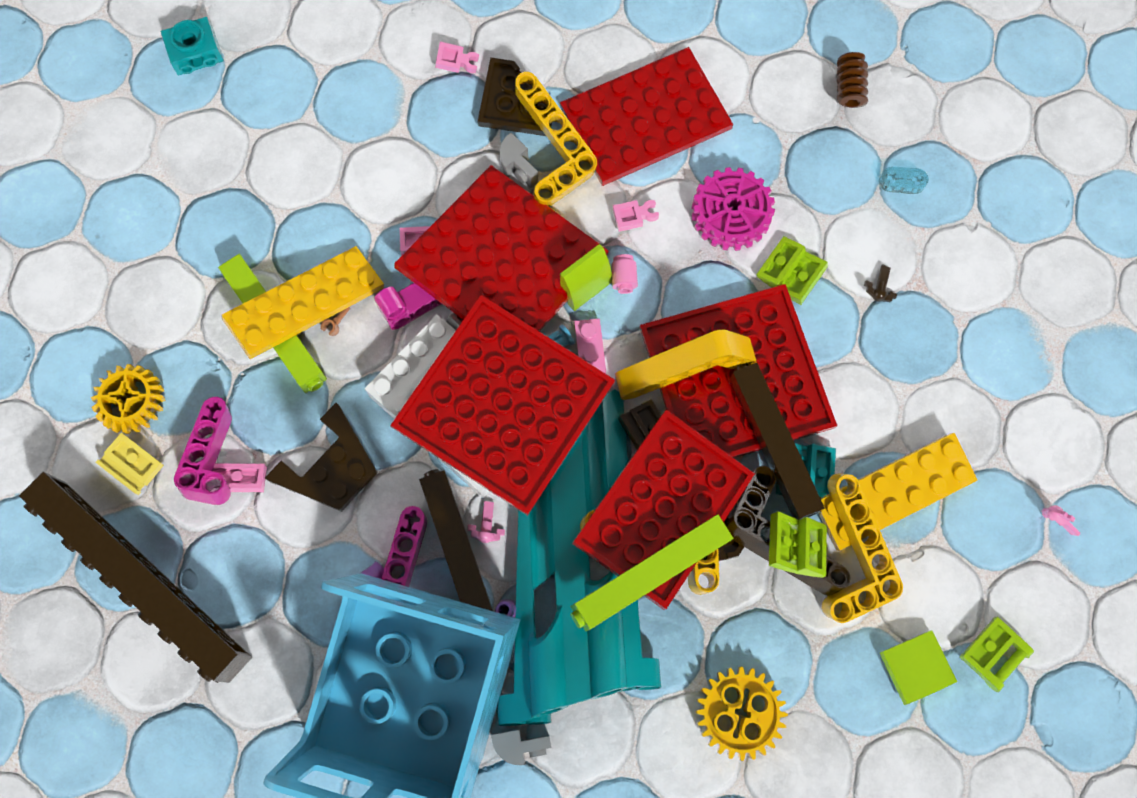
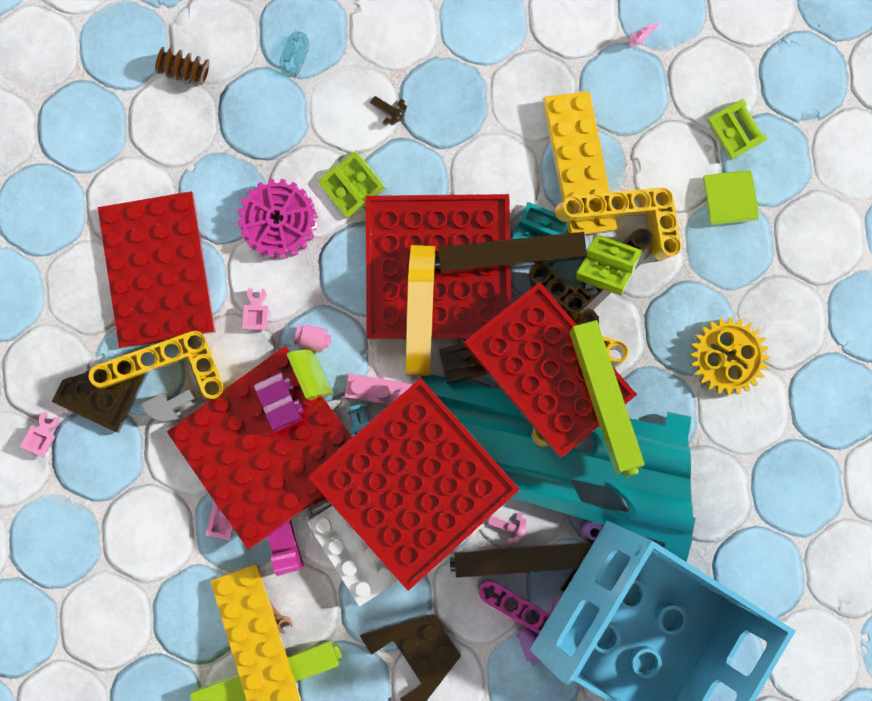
camera: 75 degrees left, 10 degrees up
light grey brick [491,730,551,765] -> none
none -> magenta brick [254,373,304,432]

